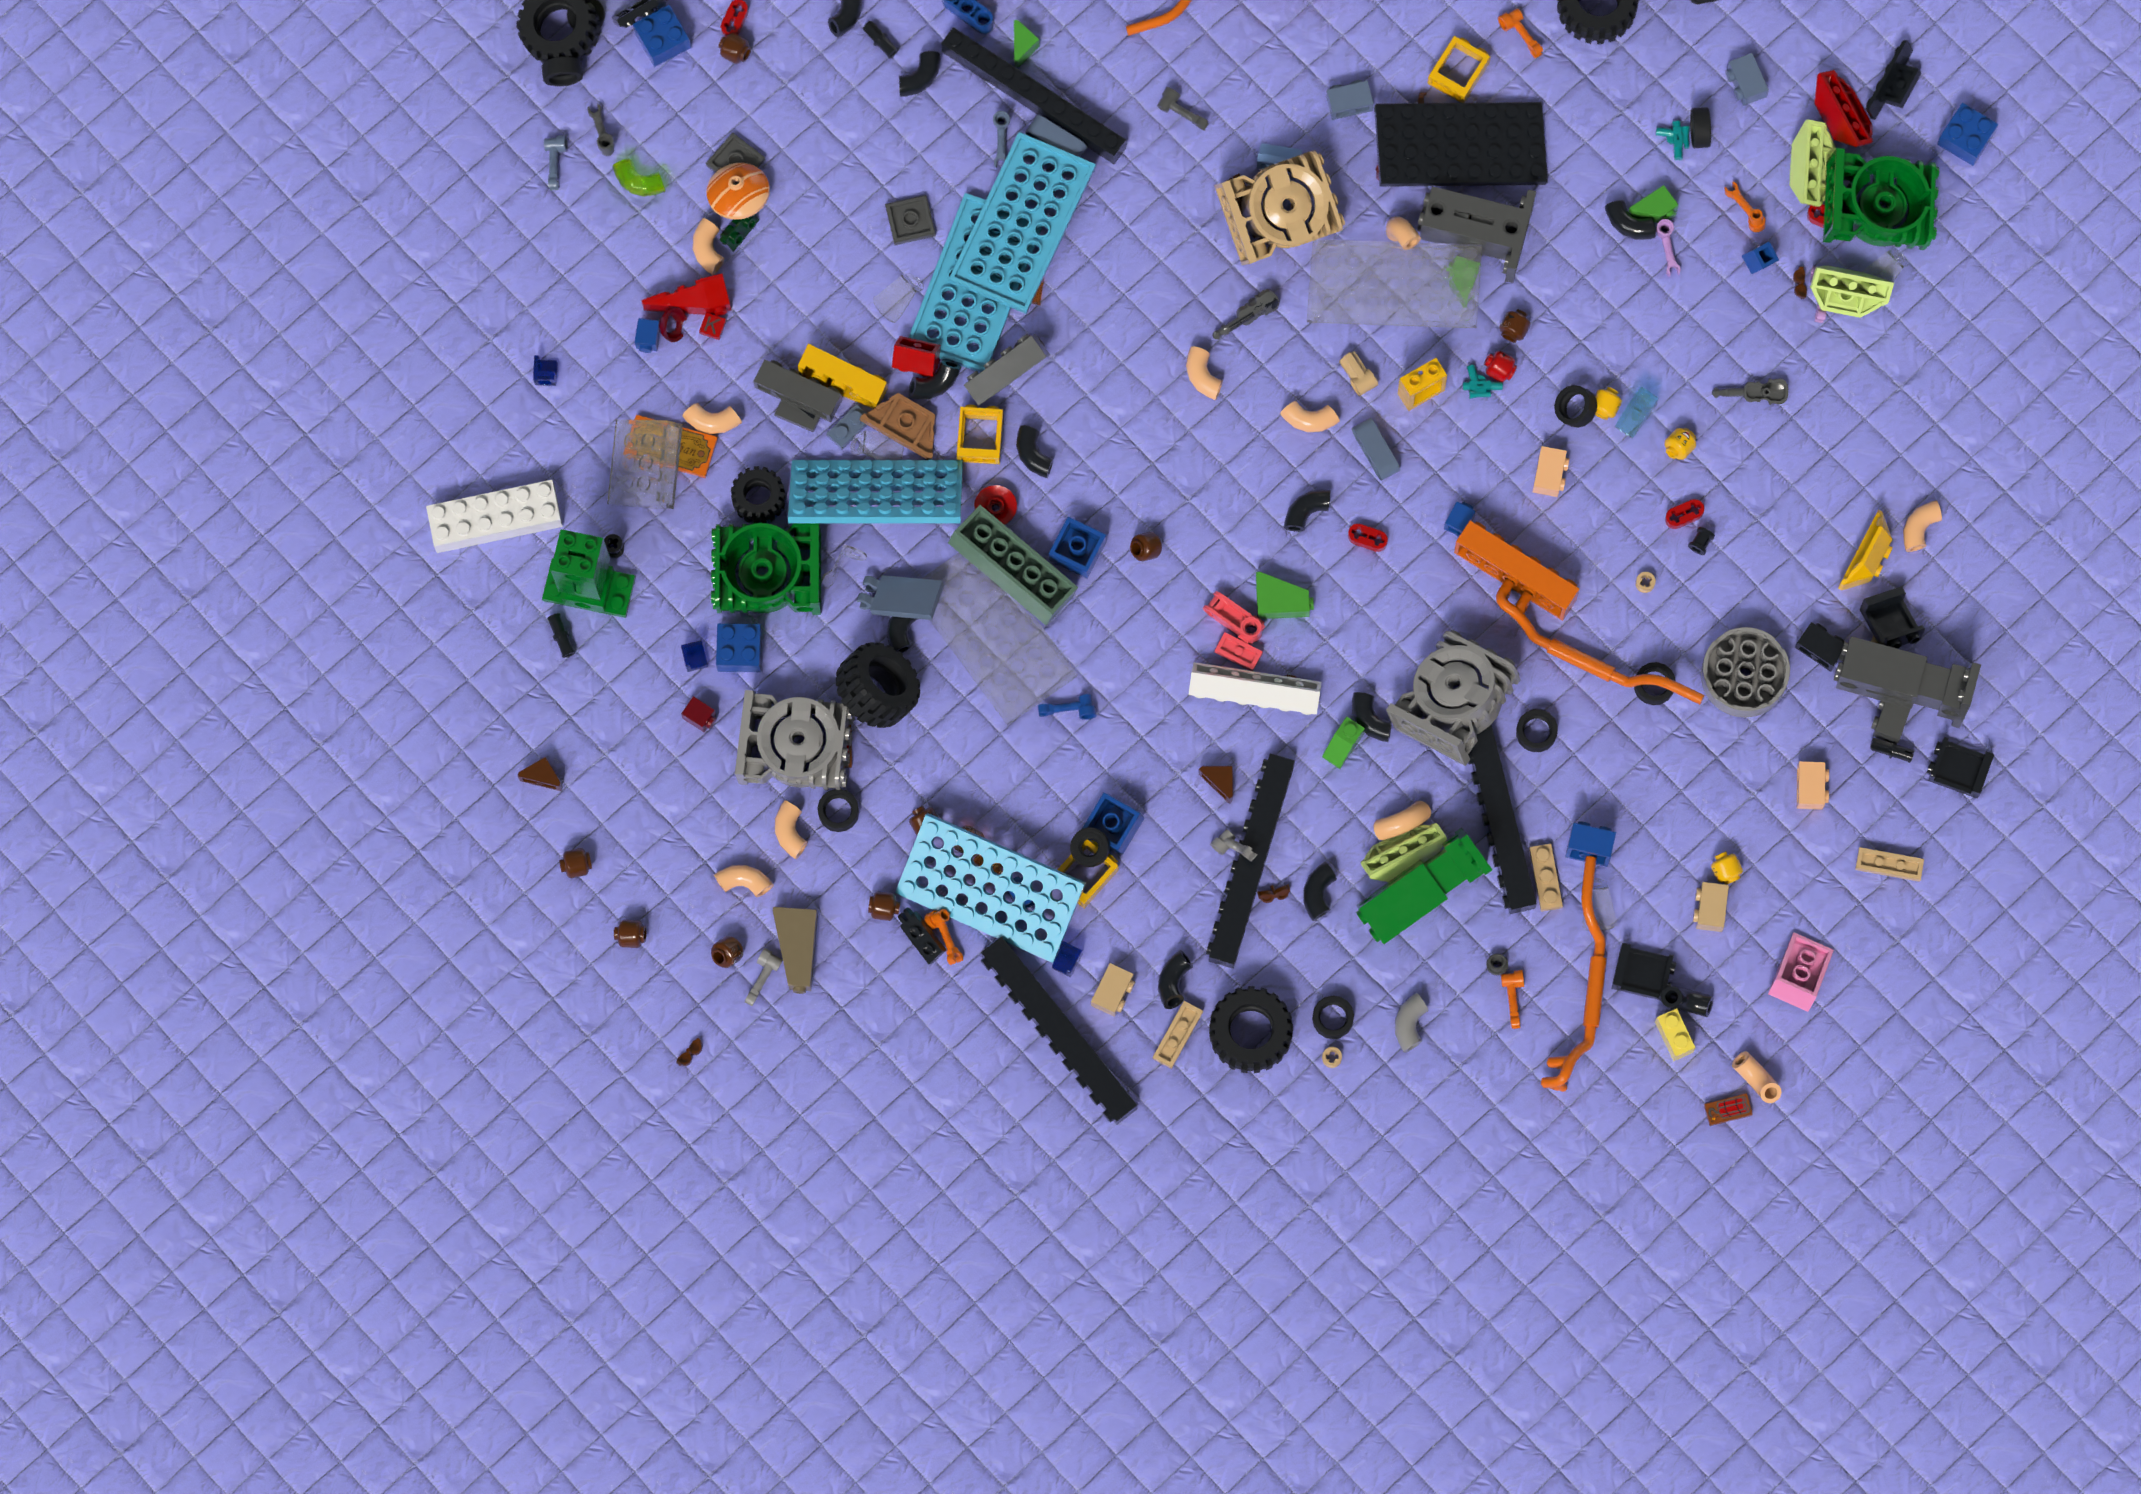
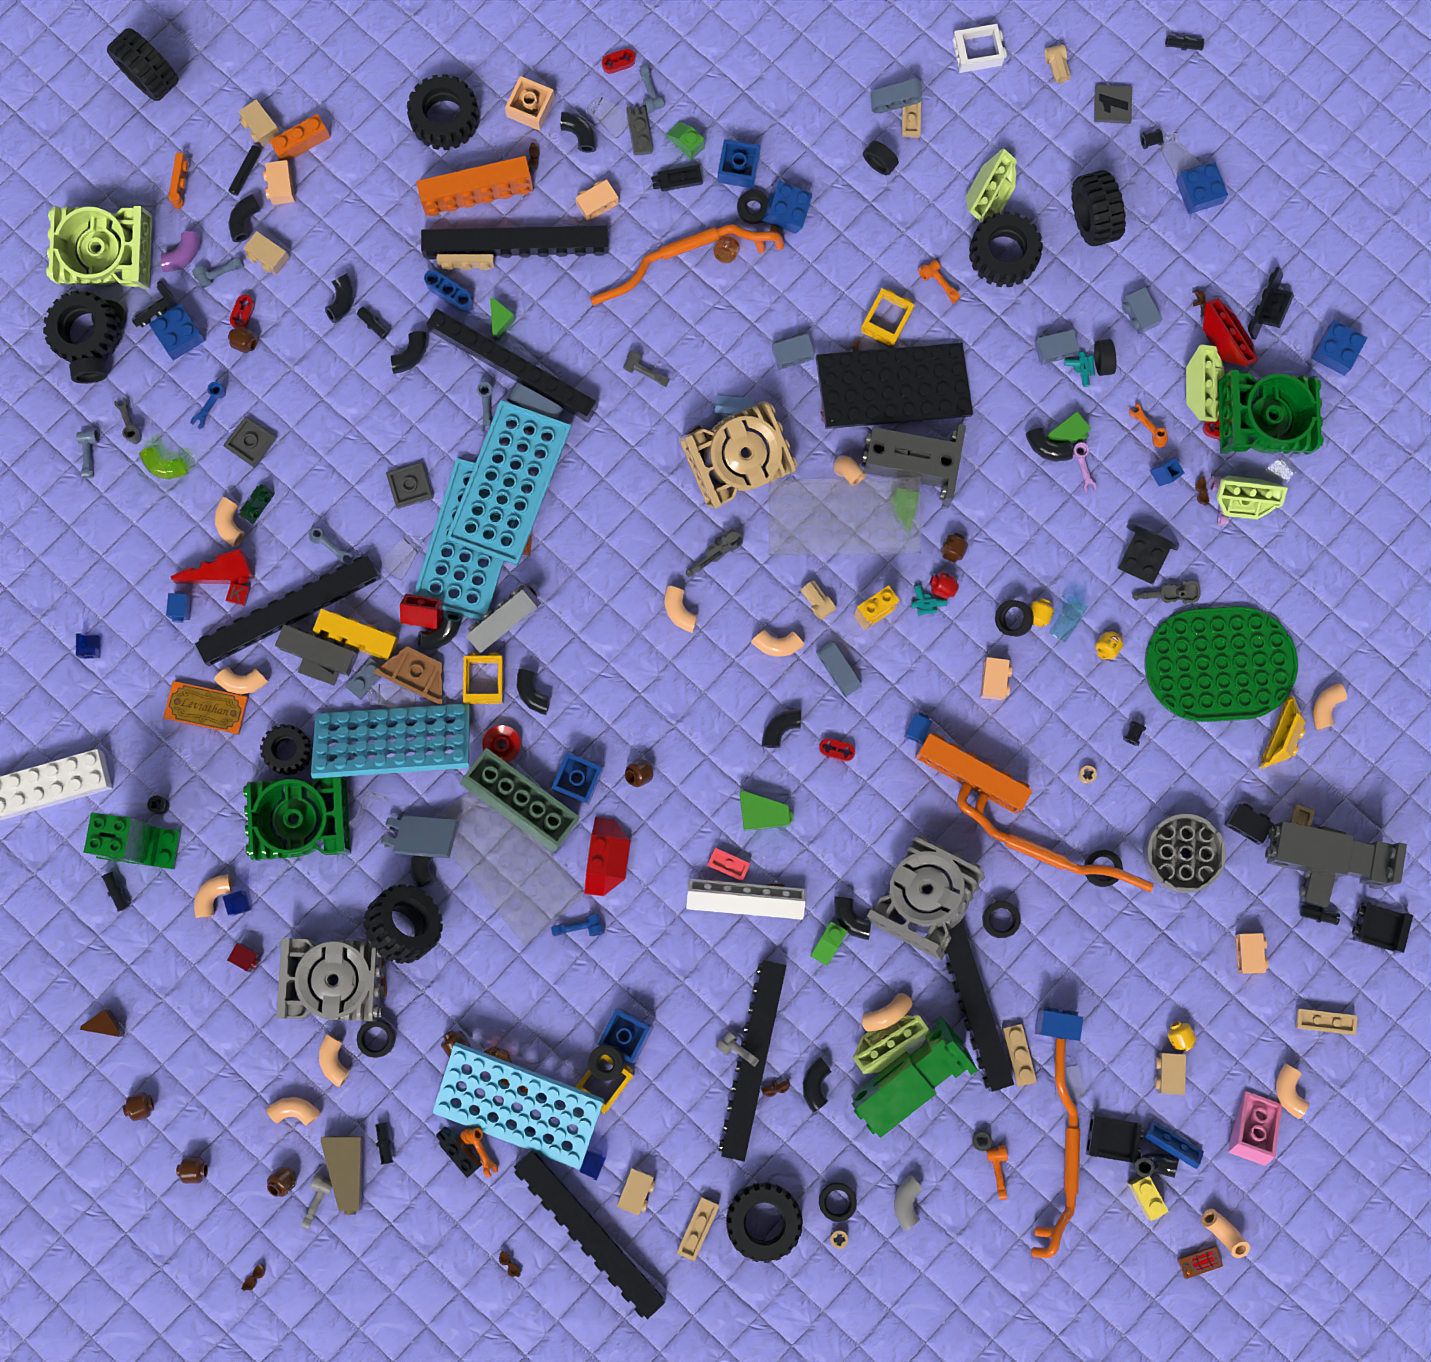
camera: 10 degrees left, 5 degrees up
clear slope [607,419,683,509] -> none
dark red piece [659,307,687,342] -> none
orange dish [706,163,770,219] -> none
blue brick [716,624,762,672] -> none
reddish brown head [868,891,900,921] -> none
black cylinder [1158,950,1193,1009] -> none
reddish brown slope [1199,766,1233,804] -> none
coral piece [1203,591,1265,644] -> none
red beam [1665,499,1705,529] -> none
black panel [1860,586,1925,649] -> none
none -> blue brick [190,382,226,429]
none -> light nougat cylinder [194,874,233,918]
none -> black brick [195,556,380,666]
none -> sand blue brick [309,528,353,565]
none -> black pin [375,1122,393,1165]
none -> reddish brown piece [499,1251,521,1277]
none -> red wedge [584,817,631,896]
none -> sand blue brick [1035,329,1080,365]
none -> black piece [1118,523,1179,585]
none -> green tile [1144,606,1298,722]
none -> blue plate [1144,1120,1204,1169]
none -> reddish brown piece [1192,289,1207,317]
none -> light nougat cylinder [1276,1064,1309,1119]

